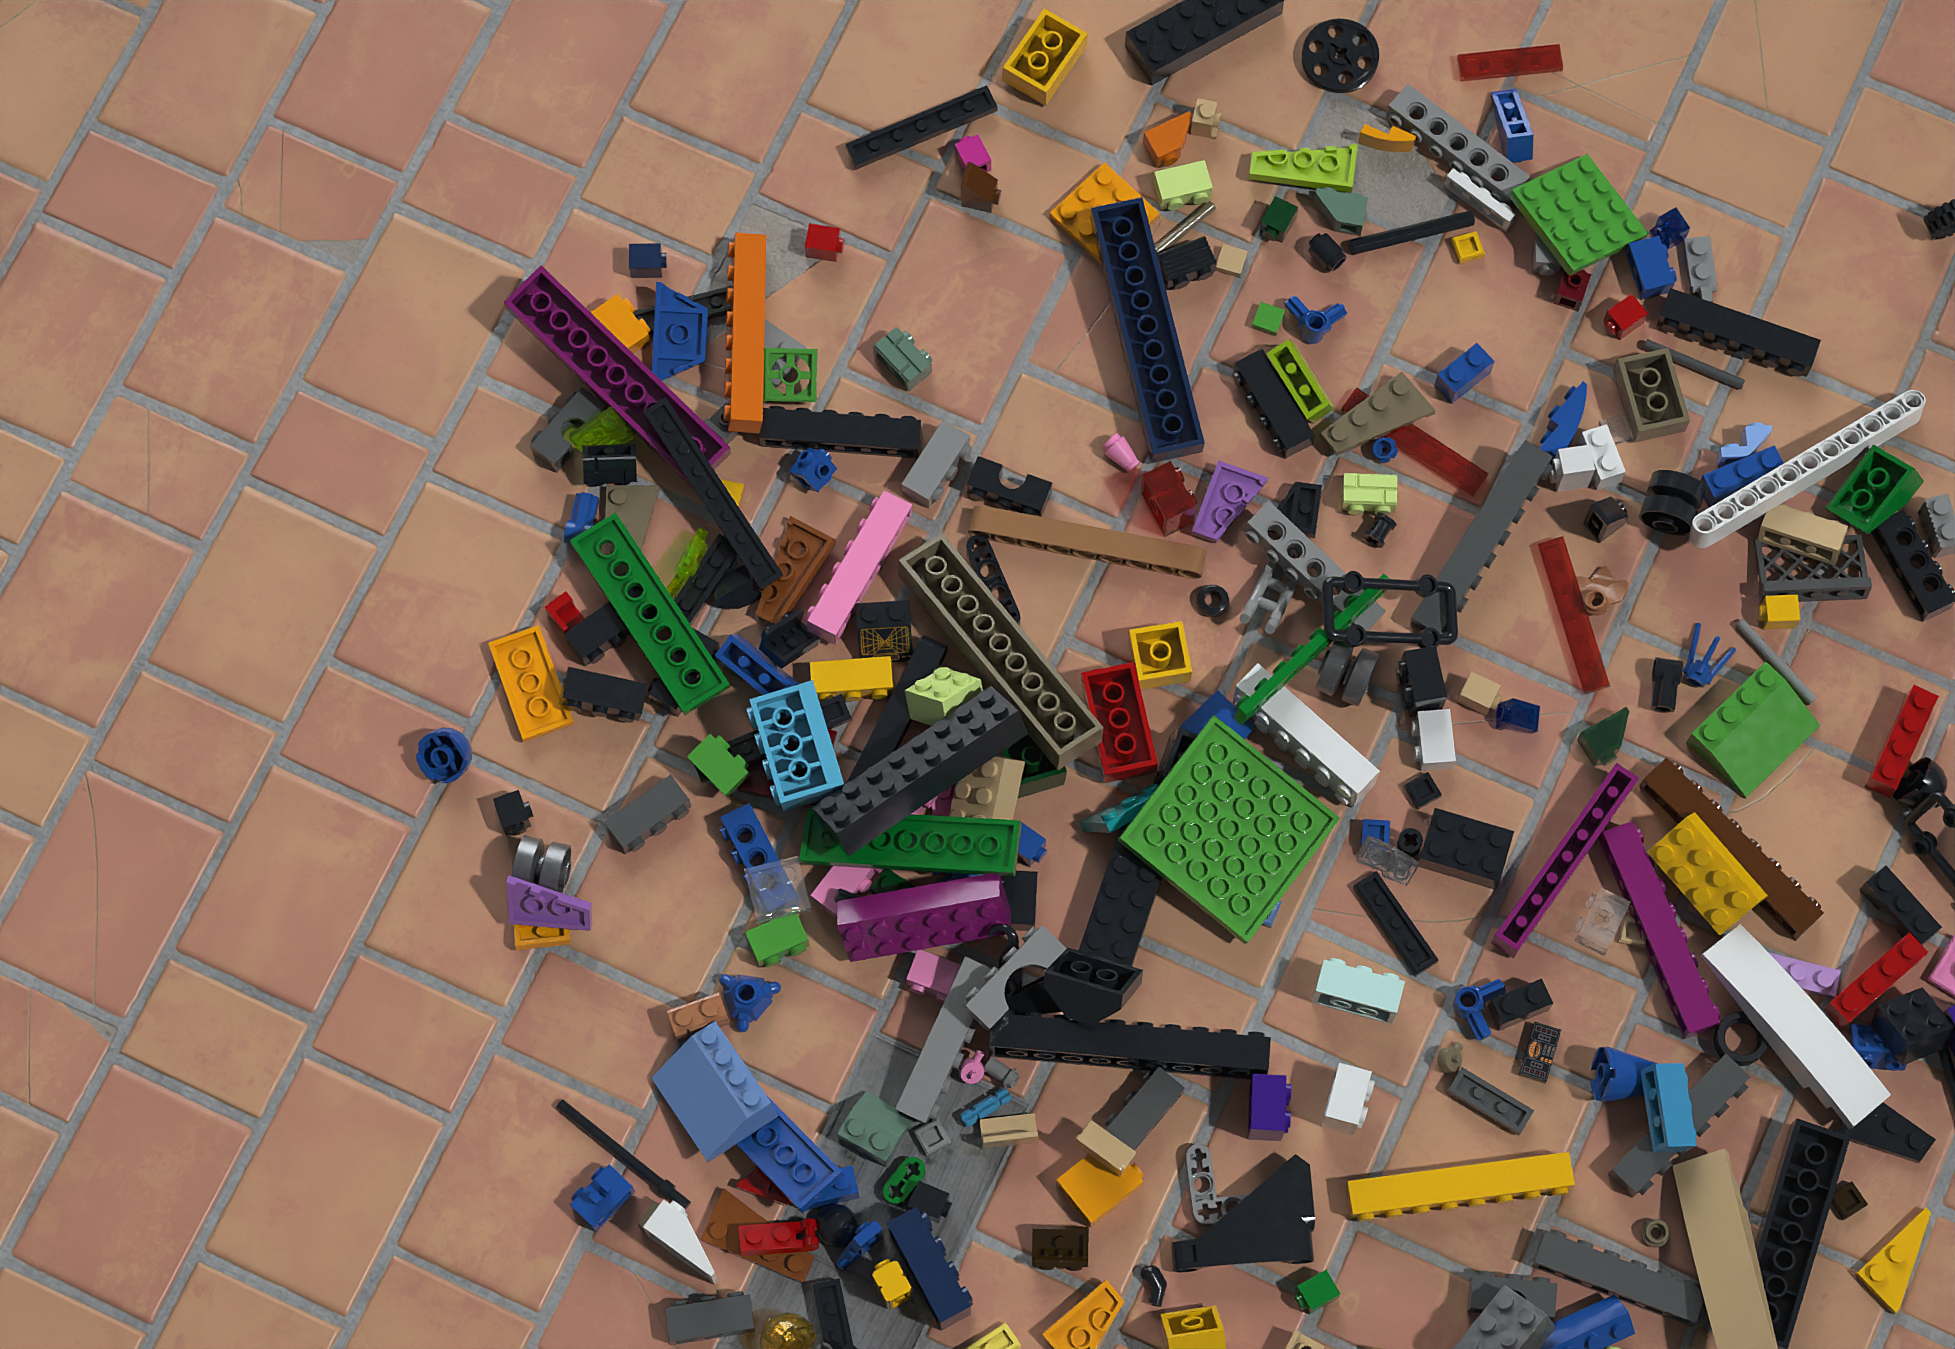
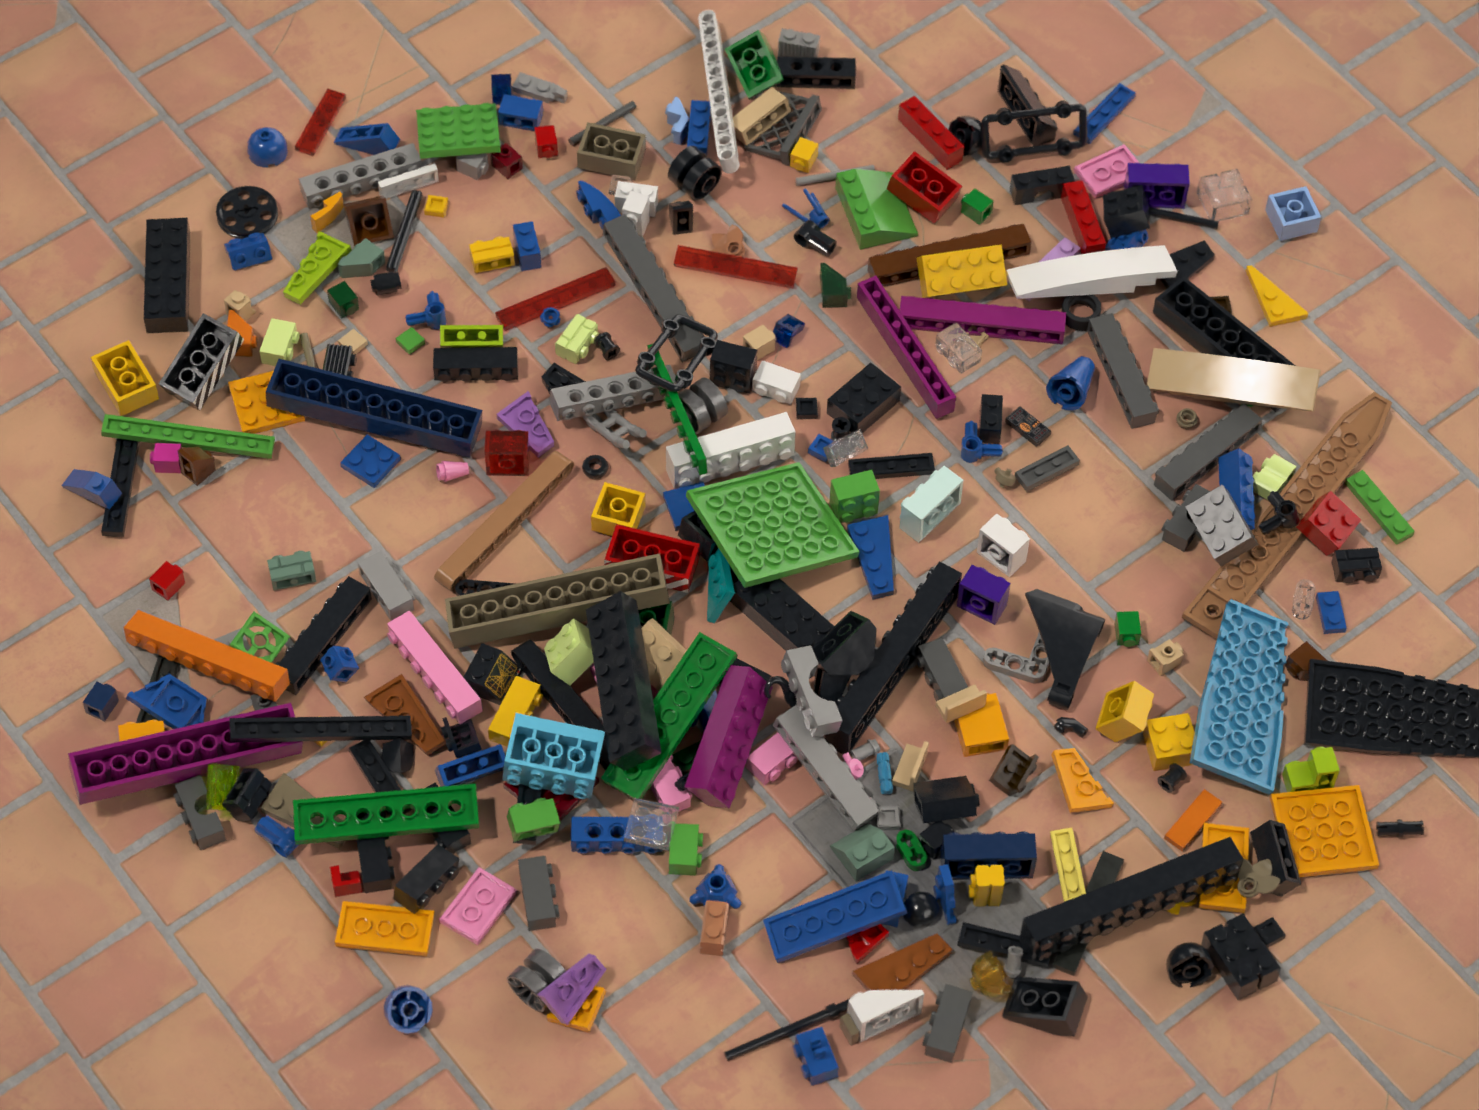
camera: 65 degrees left, 15 degrees down
black brick [493,790,534,836] -> none
medium blue slope [651,1021,778,1162] -> none
clear neon green wing [666,527,708,597] -> none
red plate [738,1218,819,1256] -> none
black arch [966,456,1053,517] -> none
dark tan wing [1320,372,1436,456] -> none
yellow brick [1345,1152,1575,1222] -> none
dark azure brick [1640,1063,1697,1153] -> none
black brick [1657,288,1821,377] -> none
none -> blue slope [61,469,122,510]
none -> bright green plate [101,414,275,459]
none -> black brick [159,313,244,410]
none -> blue bracket [224,233,272,270]
none -> blue cylinder [247,127,288,168]
none -> blue plate [340,434,401,488]
none -> reddish brown slope [343,196,394,246]
none -> bright pink tile [439,867,517,945]
none -> yellow brick [469,236,515,273]
none -> bright green brick [829,470,880,523]
none -> blue wing [847,515,894,600]
none -> red brick [887,151,963,224]
none -> black brick [913,776,980,823]
none -> green brick [961,188,994,225]

